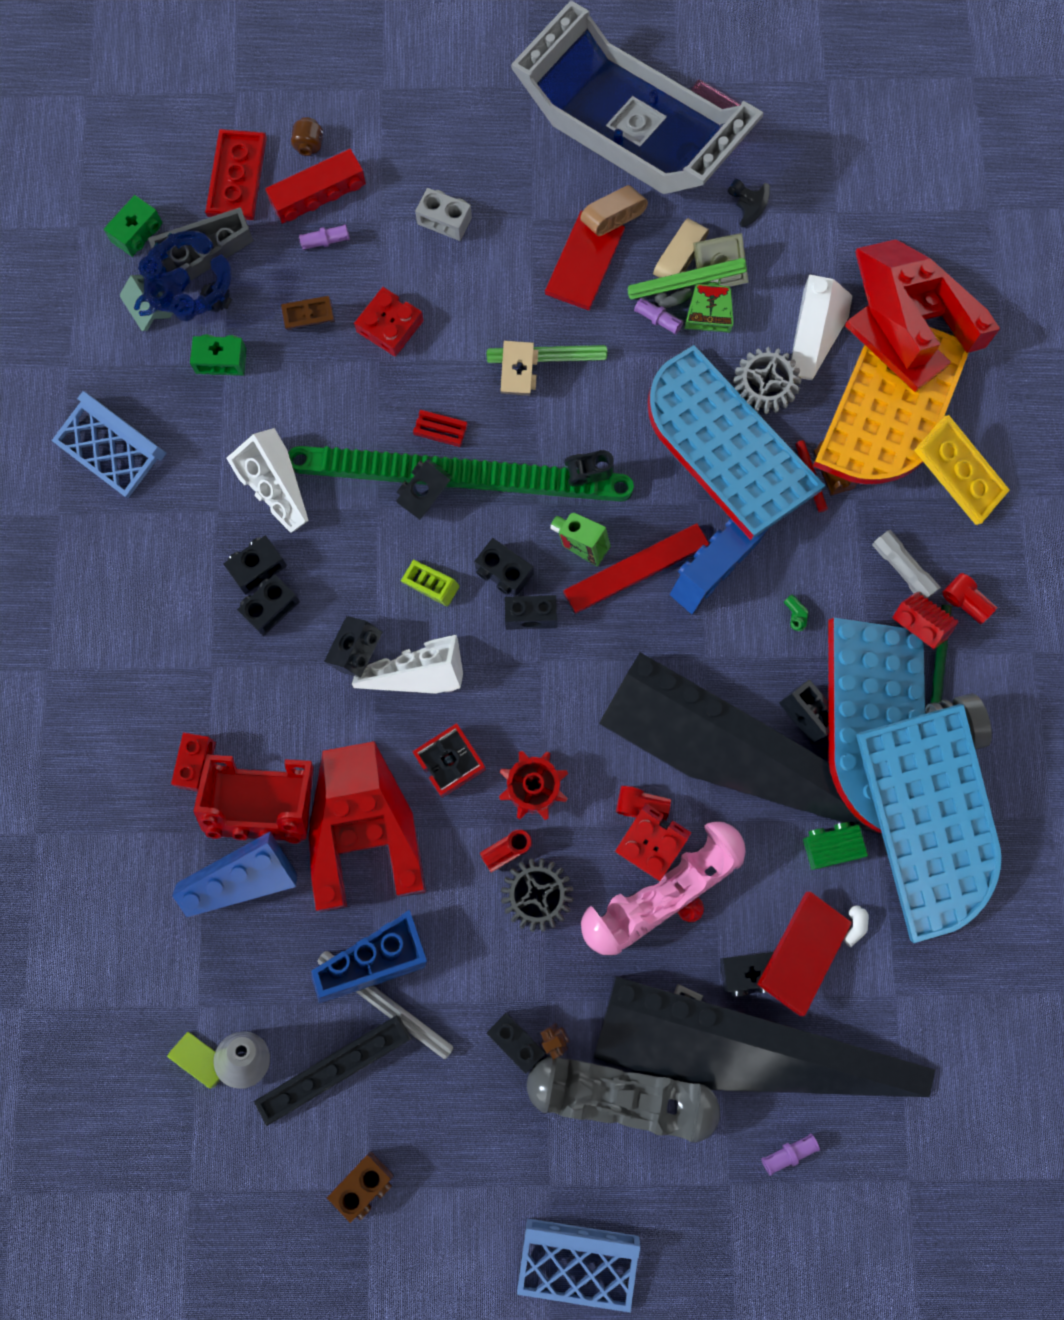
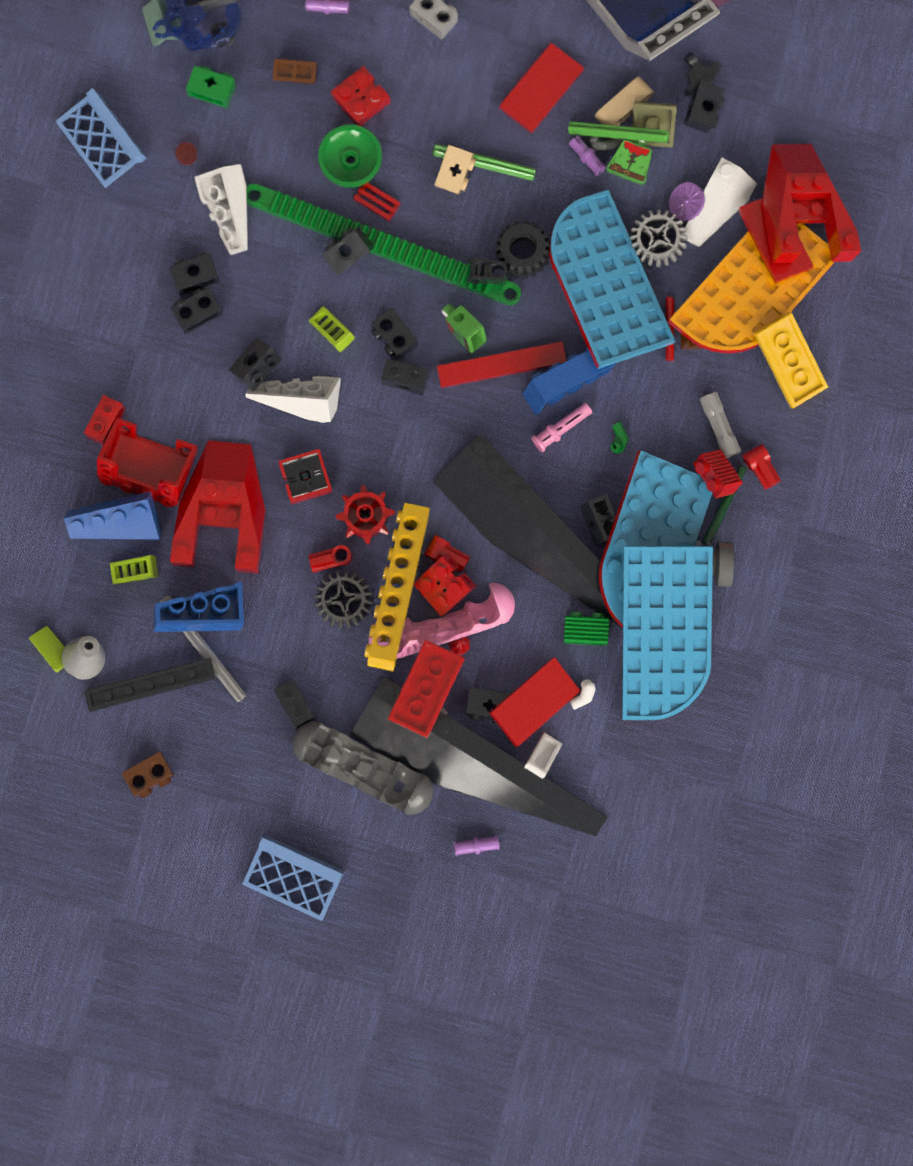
camera: 15 degrees right, 5 degrees up
reddish brown hinge [541,1023,570,1059] -> none
medium nougat beam [581,185,648,236] -> none
none -> lime slope [110,555,159,584]
none -> clear red tile [175,142,197,165]
none -> green dish [318,125,382,187]
none -> yellow brick [364,503,430,671]
none -> red tile [388,640,465,738]
none -> black tyre [496,220,550,279]
none -> white tile [525,733,562,779]
none -> bright pink pin [531,402,592,453]
none -> medium lavender wheel [669,182,705,221]
none -> black brick [683,80,725,133]

